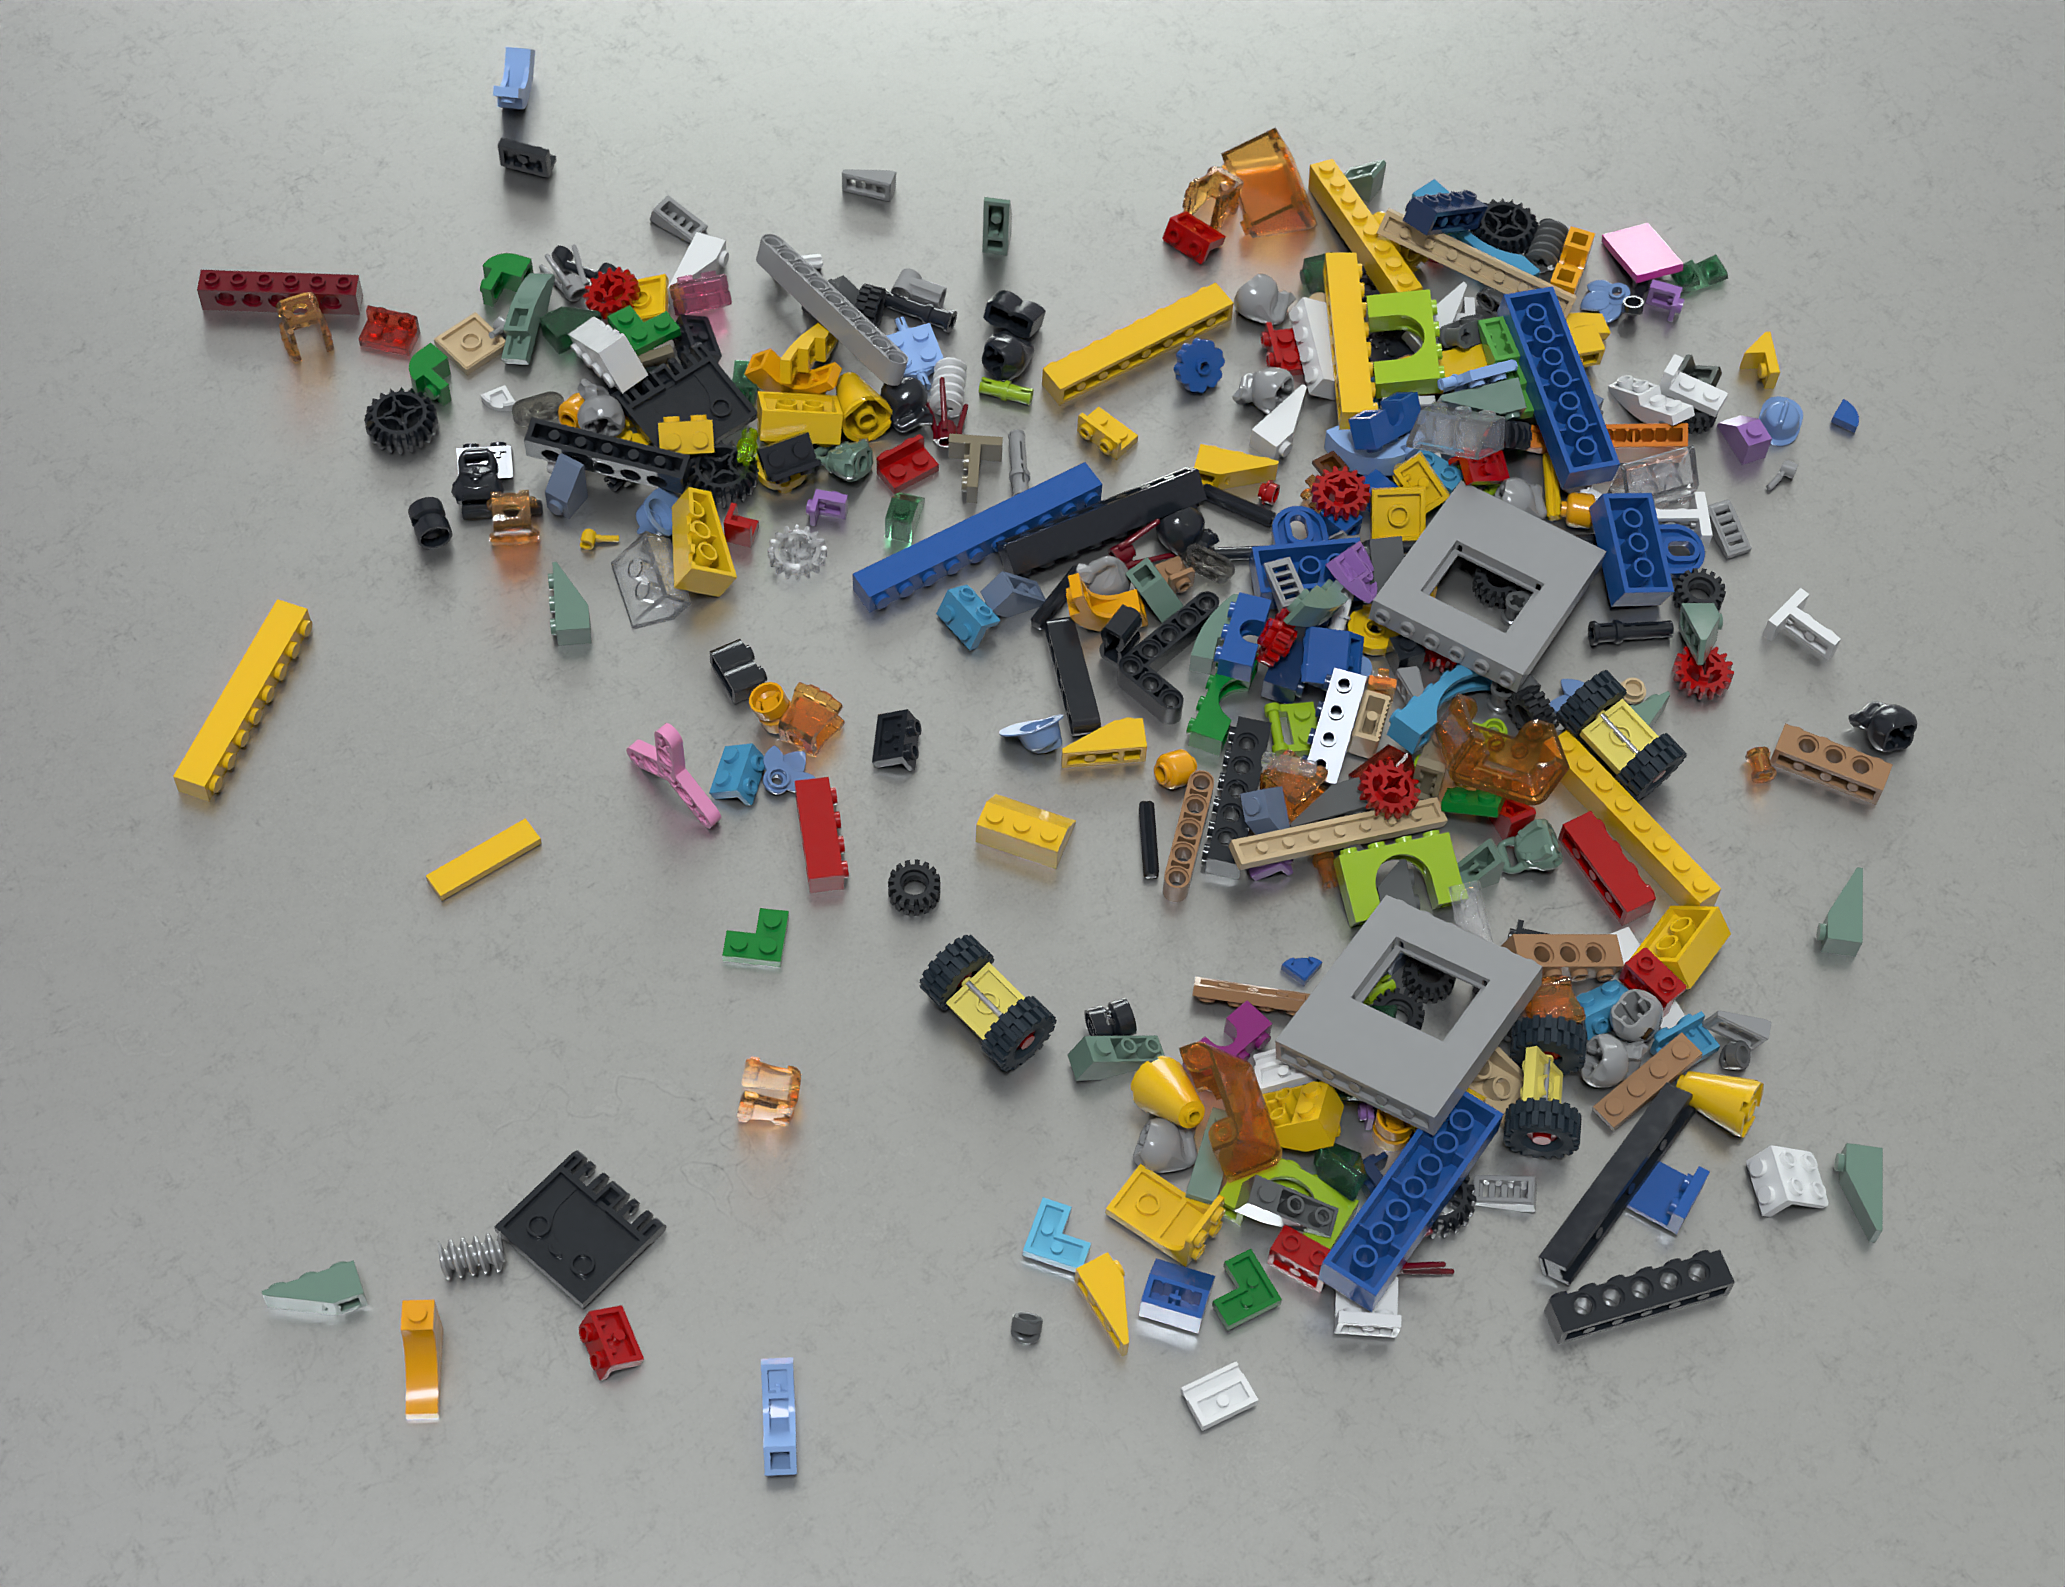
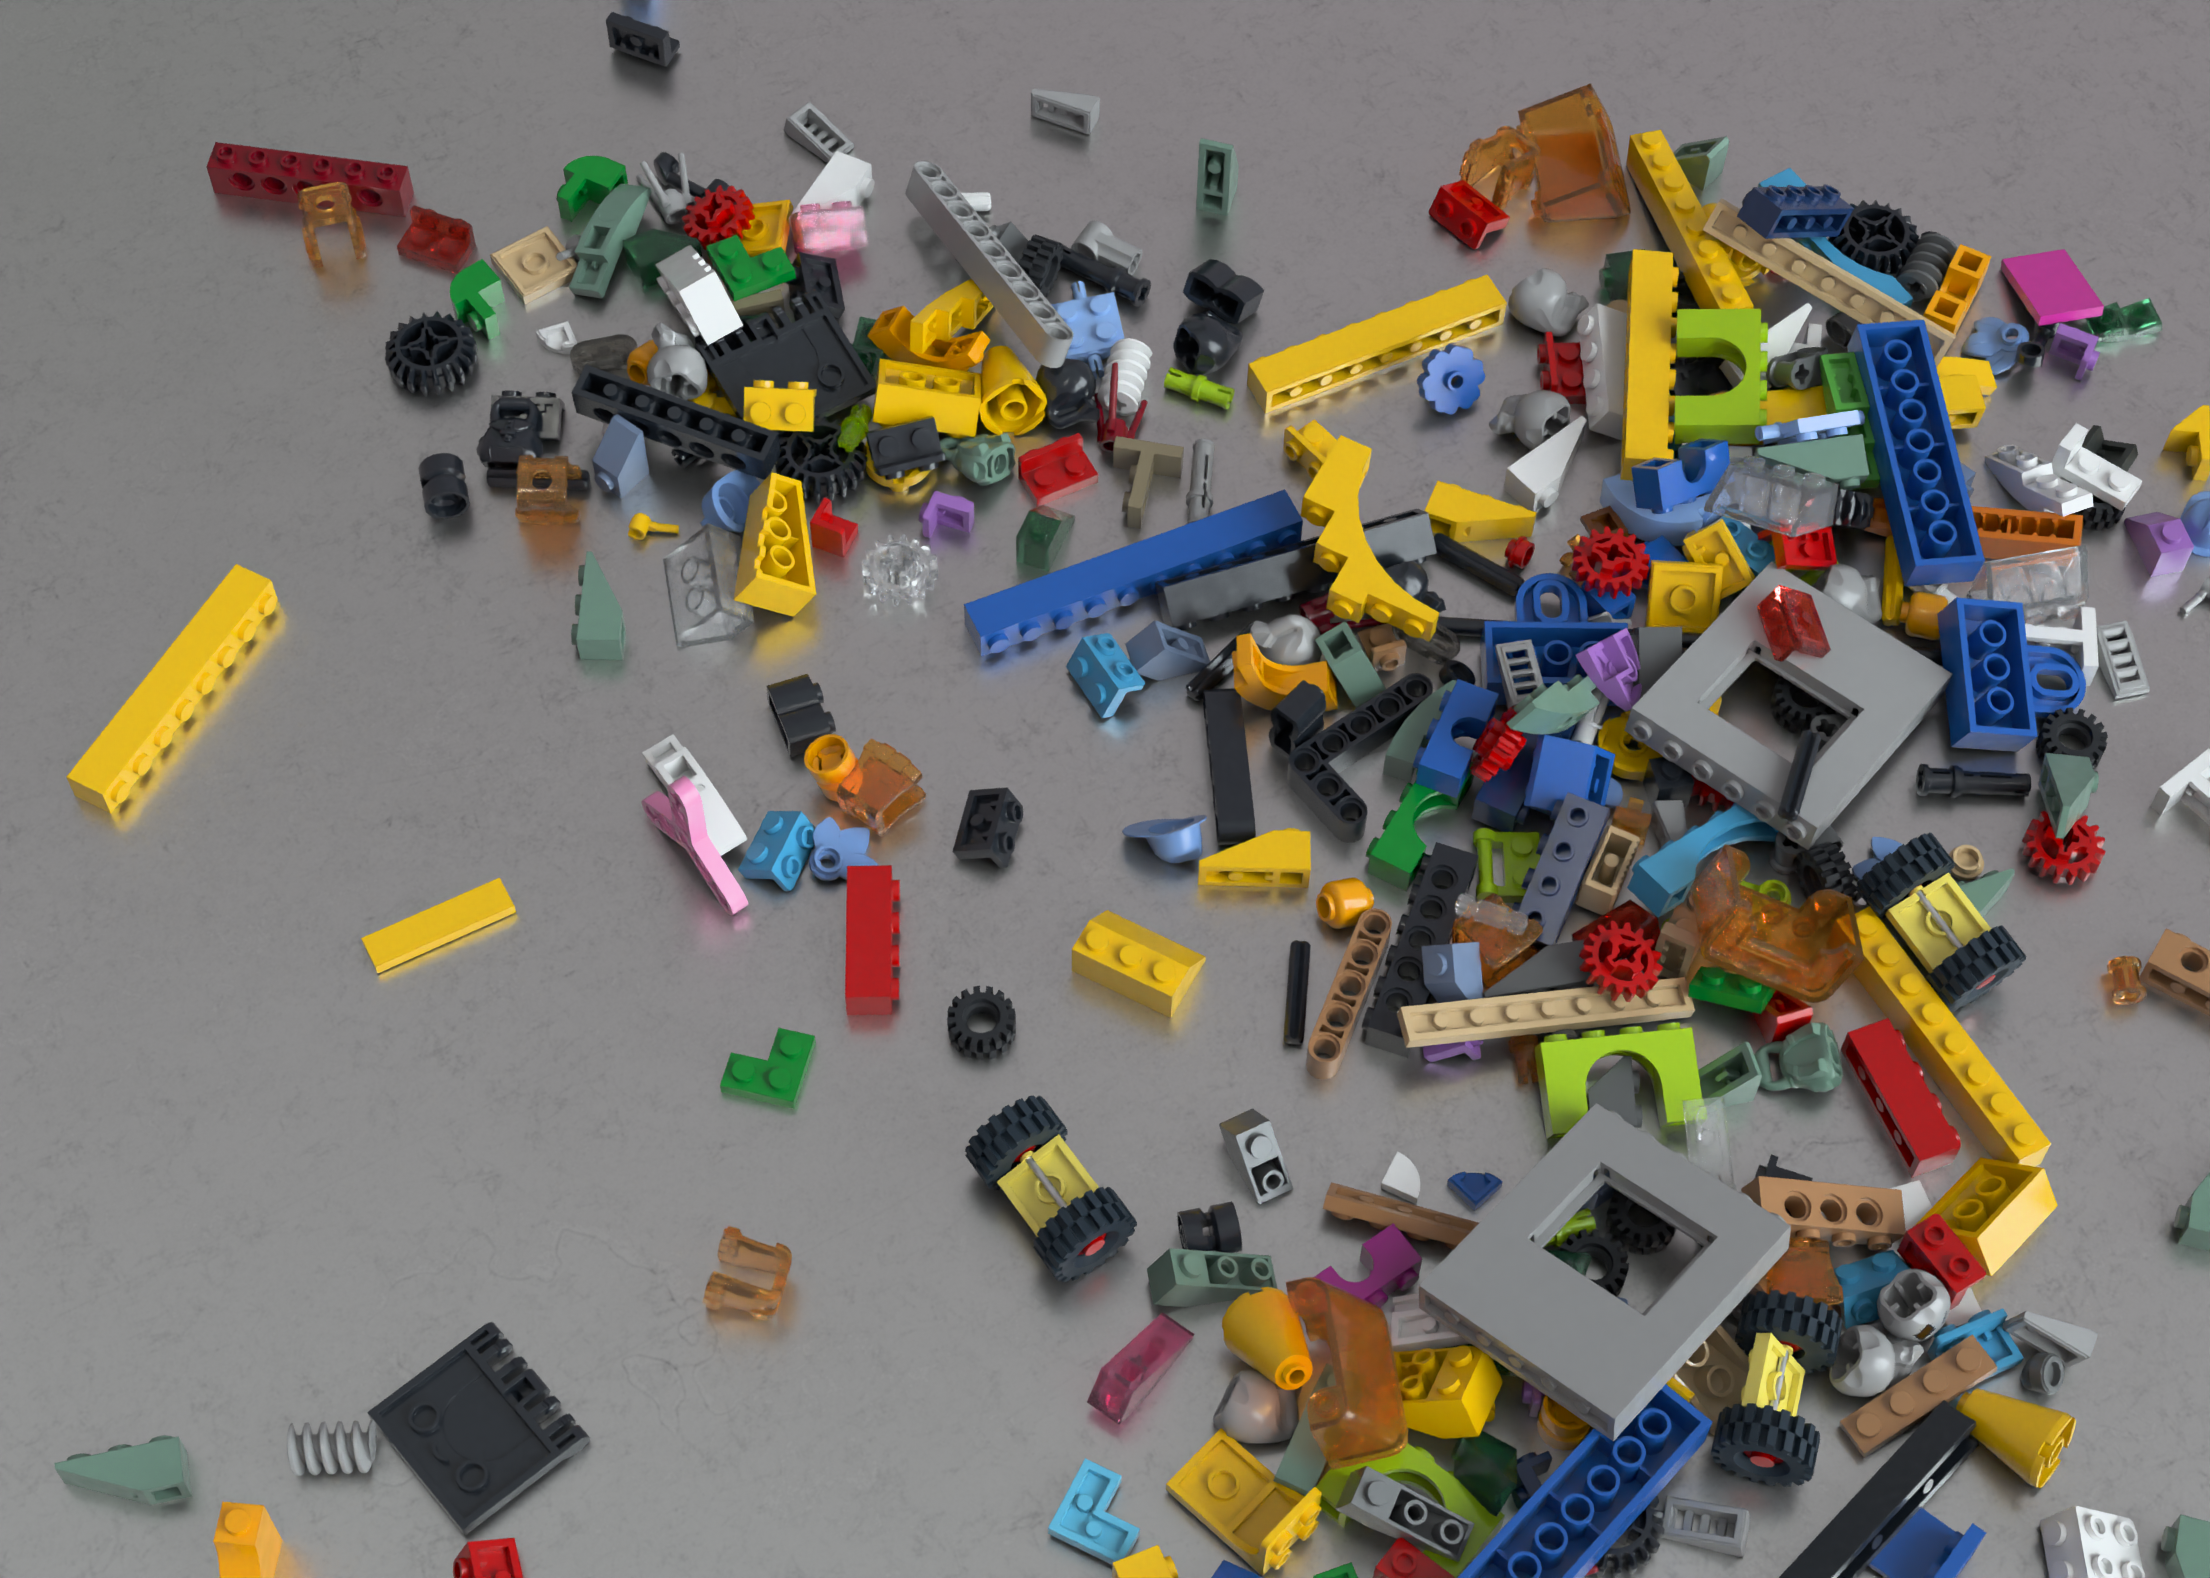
camera: 10 degrees right, 0 degrees up
none -> white slope [642,734,748,856]
none -> clear pink slope [1087,1312,1195,1425]
none -> dark grey slope [1219,1108,1293,1205]
none -> yellow arch [1300,435,1439,642]
none -> white tile [1381,1151,1420,1204]
none -> black tile [1439,660,1476,685]
none -> clear red bracket [1757,585,1831,662]
none -> black axle [1778,730,1821,822]

